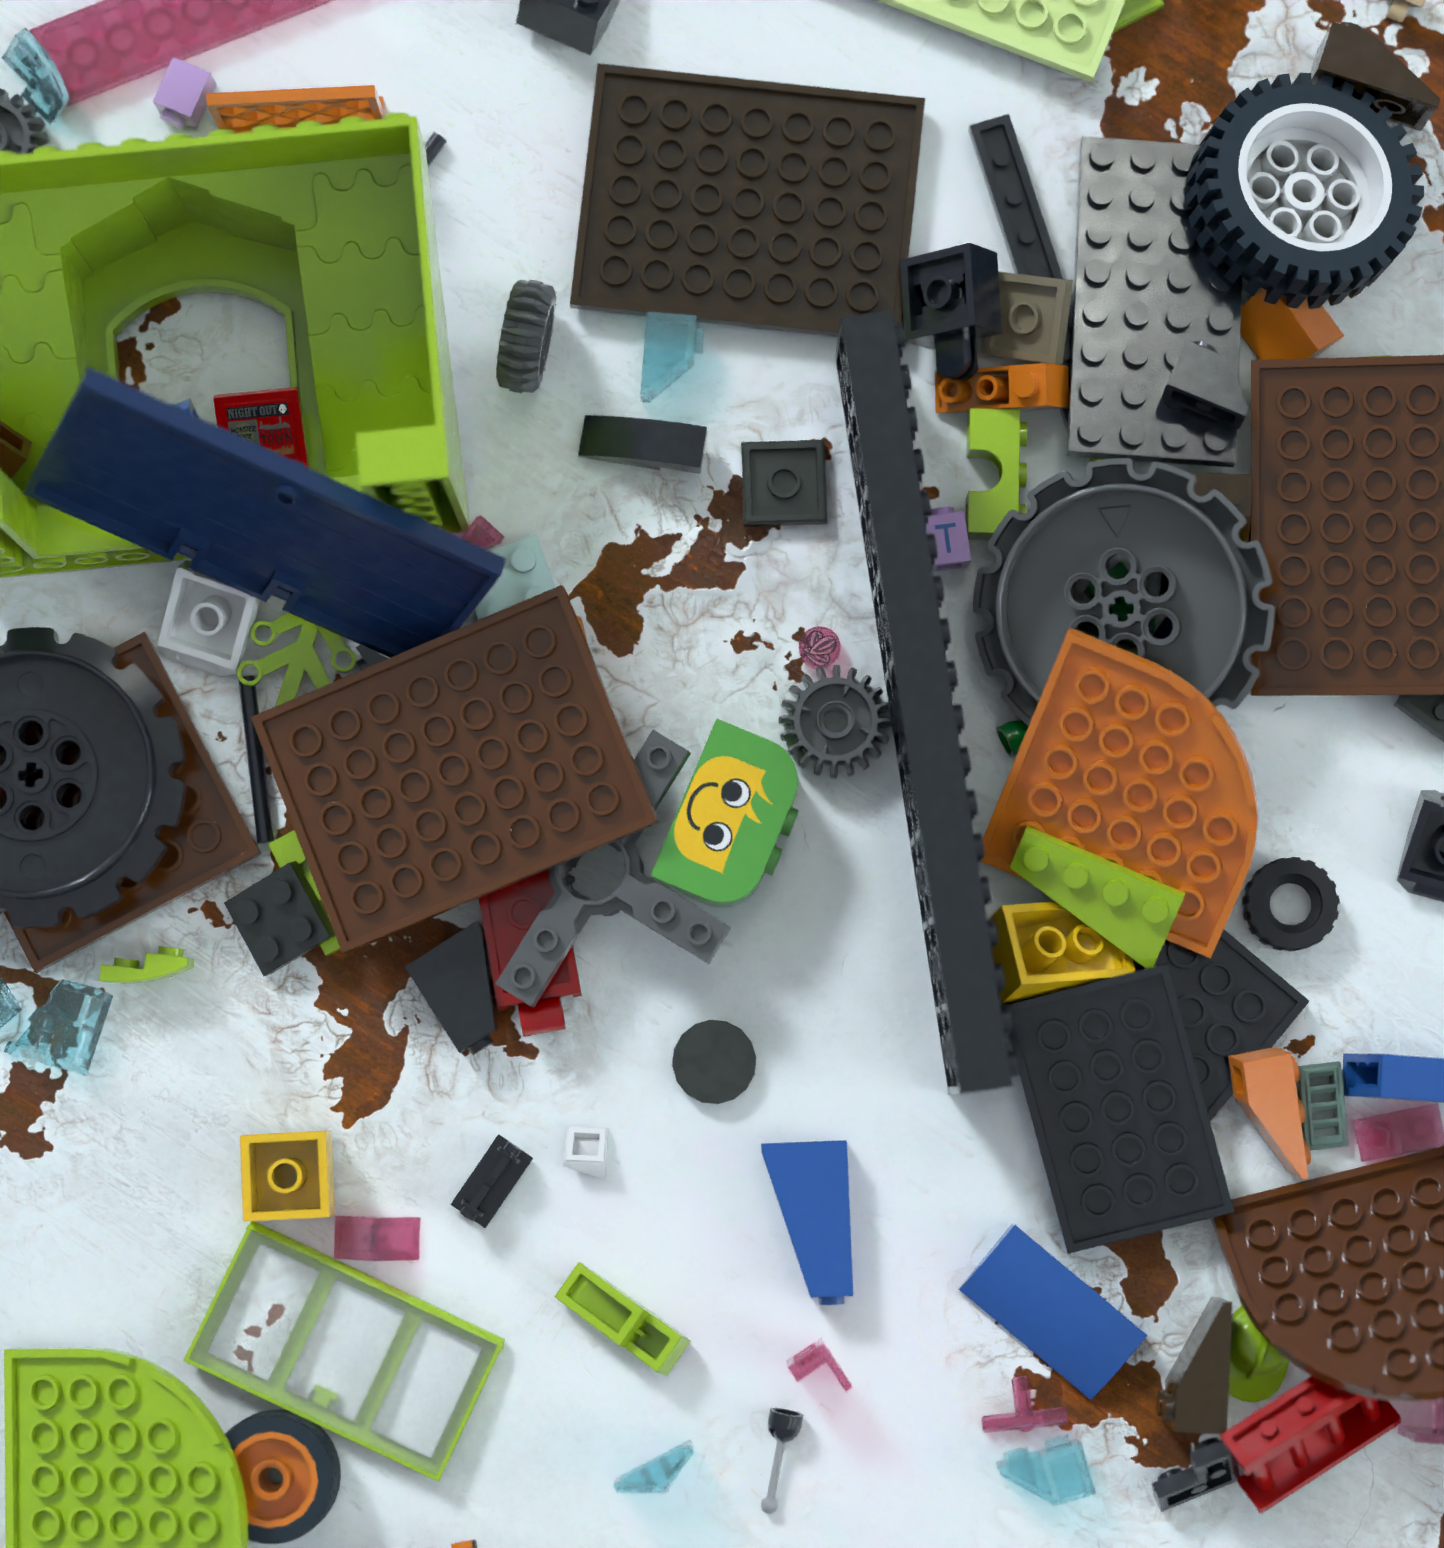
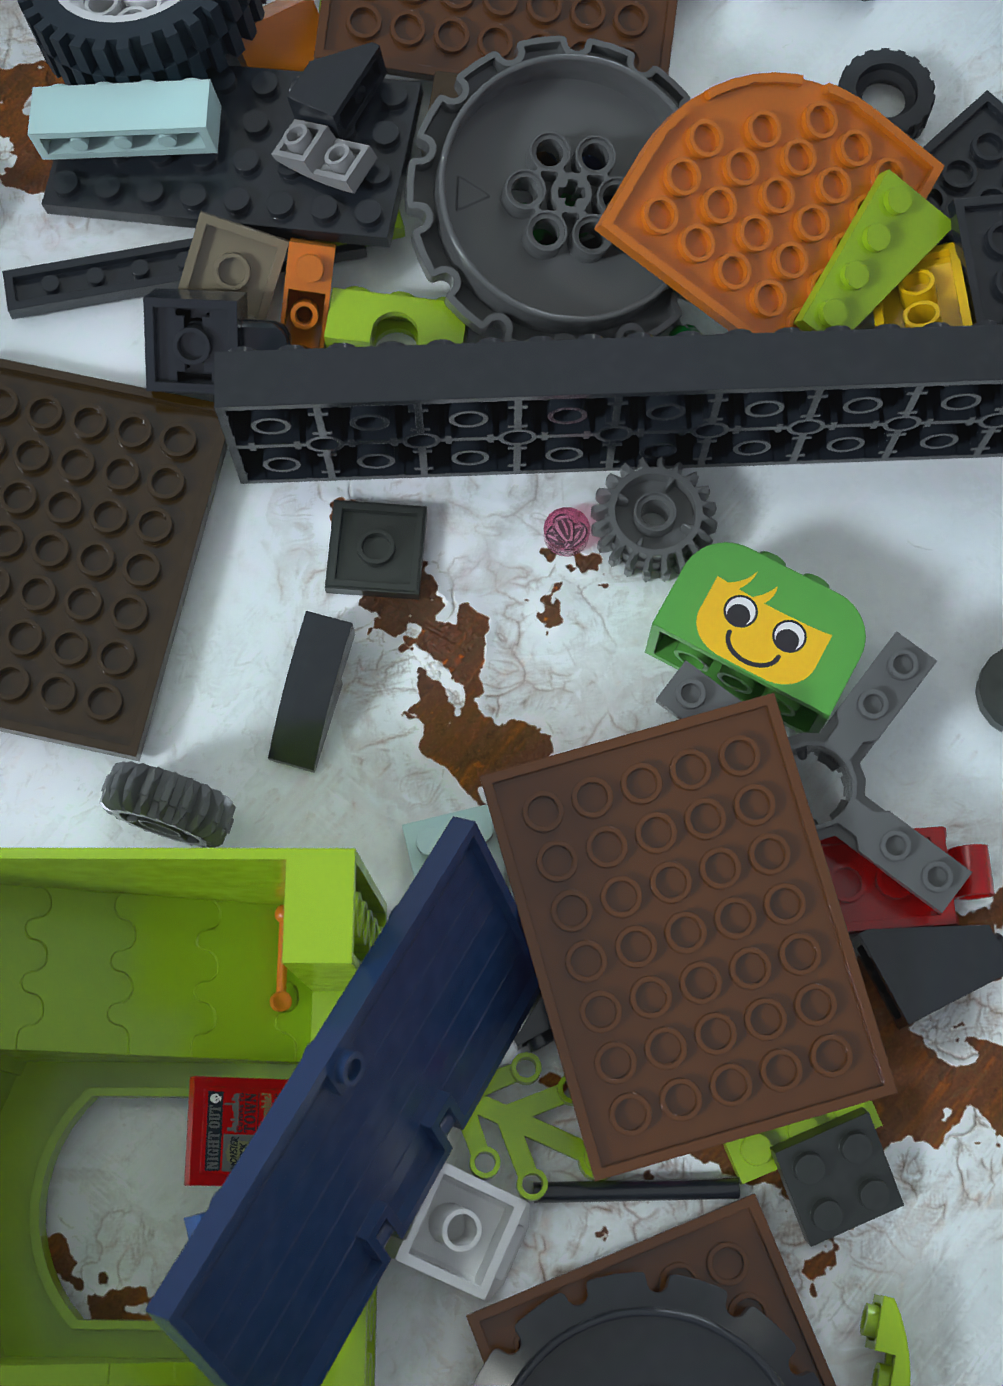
camera: 85 degrees left, 10 degrees down
clear pink slope [462,515,505,550] -> none
clear light blue slope [640,312,705,403] -> none
none -> light aqua brick [27,78,221,160]
none -> light grey slope [271,119,378,193]

